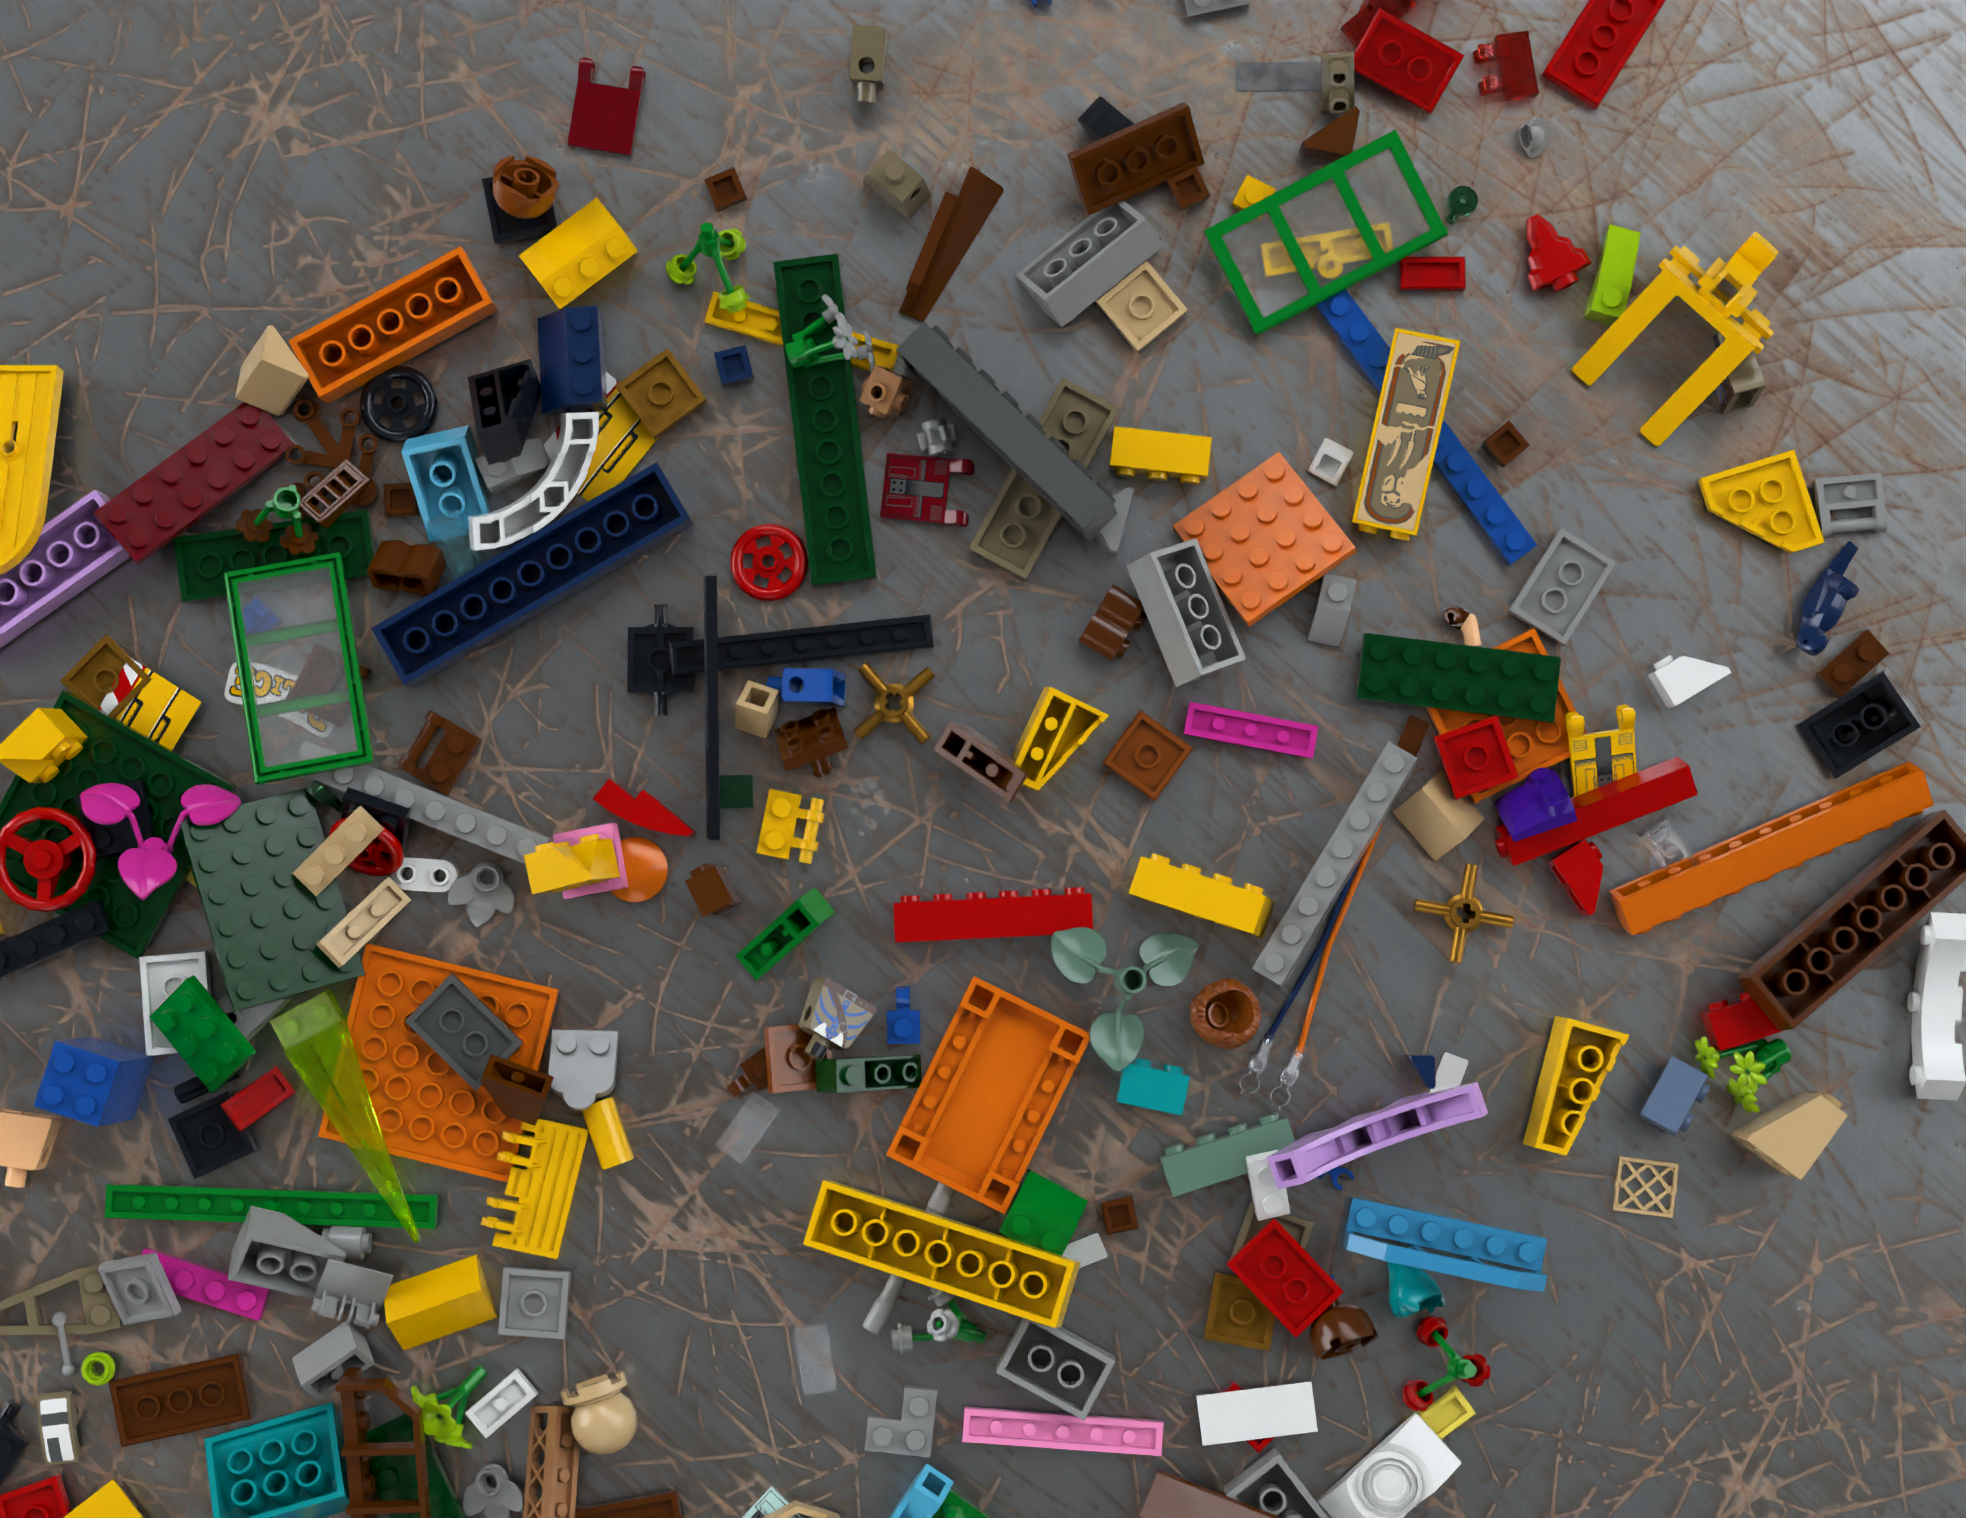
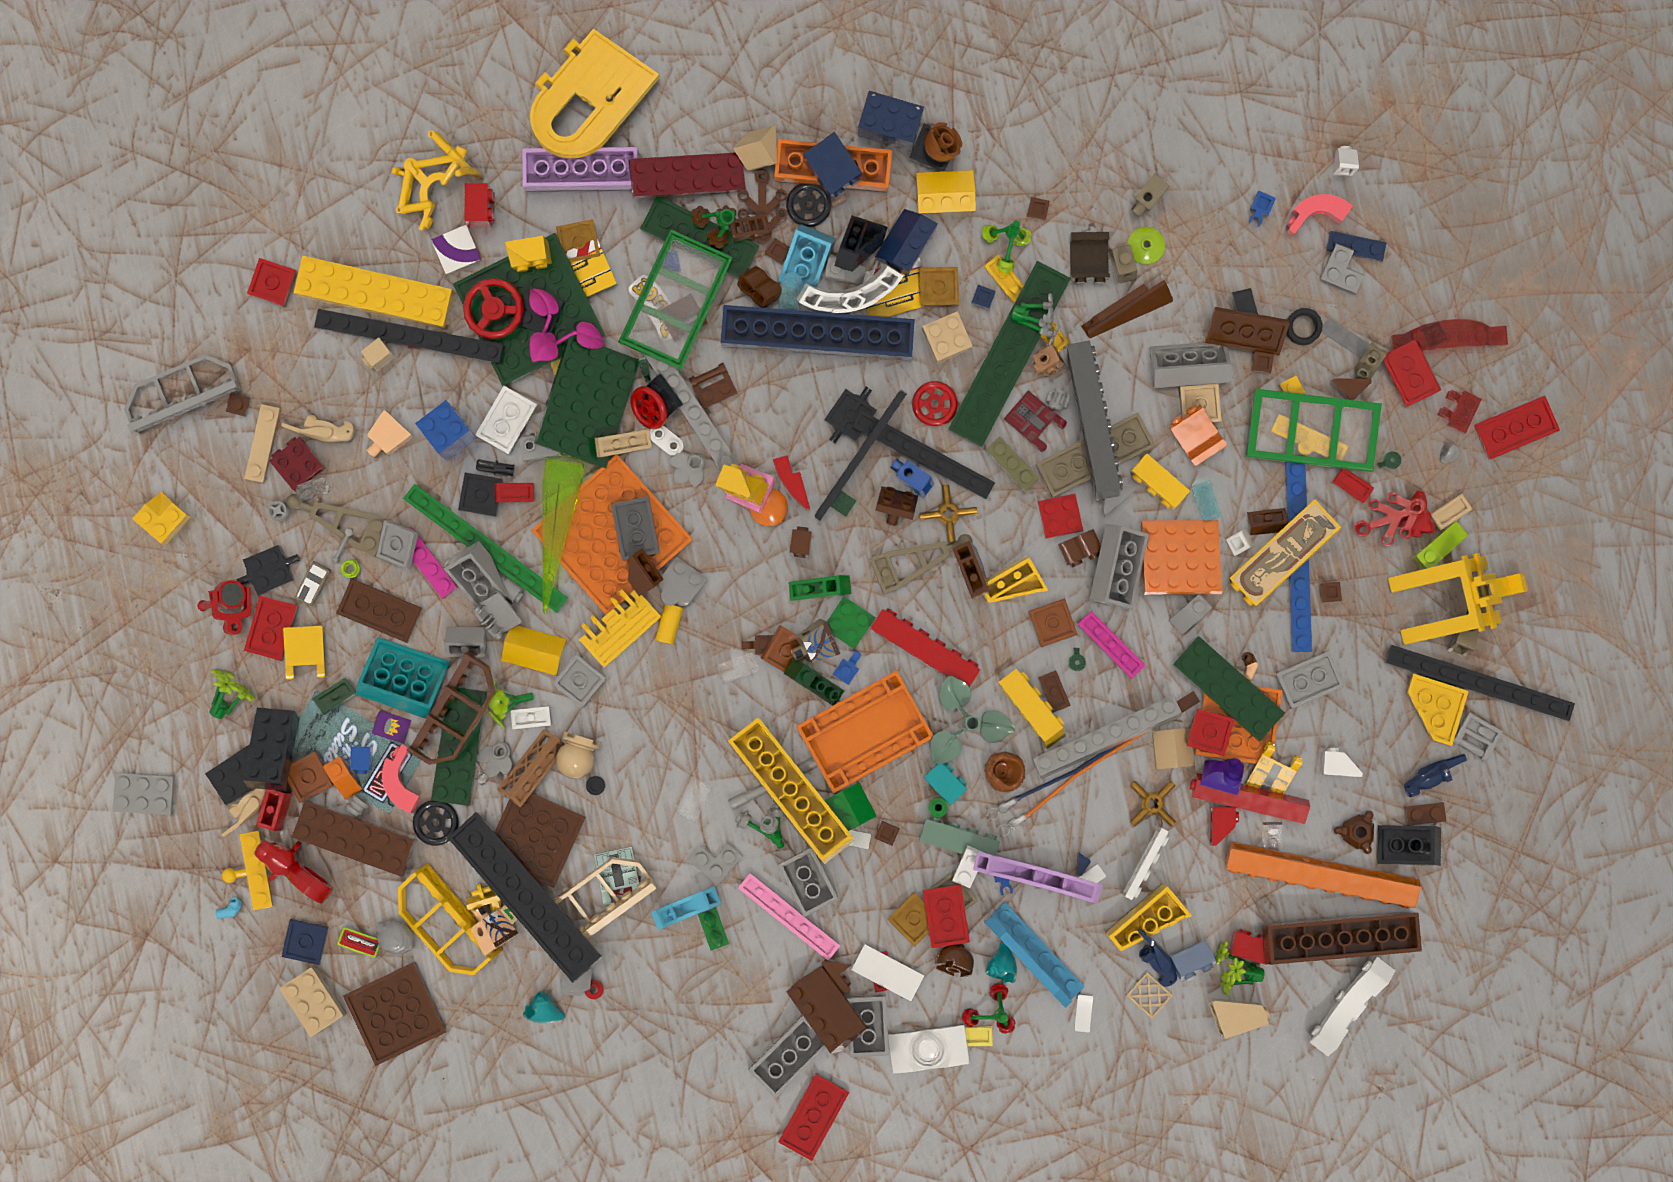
camera: 25 degrees right, 0 degrees up
green plate [150,975,256,1093] -> none
tan plate [293,806,384,897] -> none
dark red flag [567,57,646,156] -> none
tan brick [735,680,779,738] -> none
yellow plate [756,789,825,864] -> none
none -> black tile [586,776,606,795]
none -> dark blue slope [803,132,862,198]
none -> reddish brown slope [822,960,852,995]
none -> green plate [827,596,876,649]
none -> dark blue container [858,91,924,152]
none -> dark tan plate [869,534,973,595]
none -> tan brick [922,311,973,364]
none -> green brick [928,798,948,817]
none -> olive brick [985,436,1039,493]
none -> red plate [1038,493,1083,539]
none -> reddish brown plate [1038,670,1071,713]
none -> clear green piece [1068,648,1086,672]
none -> dark brown panel [1070,232,1110,284]
none -> white sticker [1075,995,1093,1032]
none -> white plate [1122,827,1169,900]
none -> lime dish [1127,227,1165,265]
none -> dark blue animal [1138,929,1177,987]
none -> panel [1168,405,1227,466]
none -> clear light blue plate [1191,480,1222,522]
none -> reddish brown slope [1247,508,1288,535]
none -> black tyre [1286,308,1323,345]
none -> reddish brown rock [1334,811,1374,854]
none -> plant [1354,492,1427,546]
none -> black plate [1385,645,1575,722]
none -> tan tile [1431,494,1472,531]

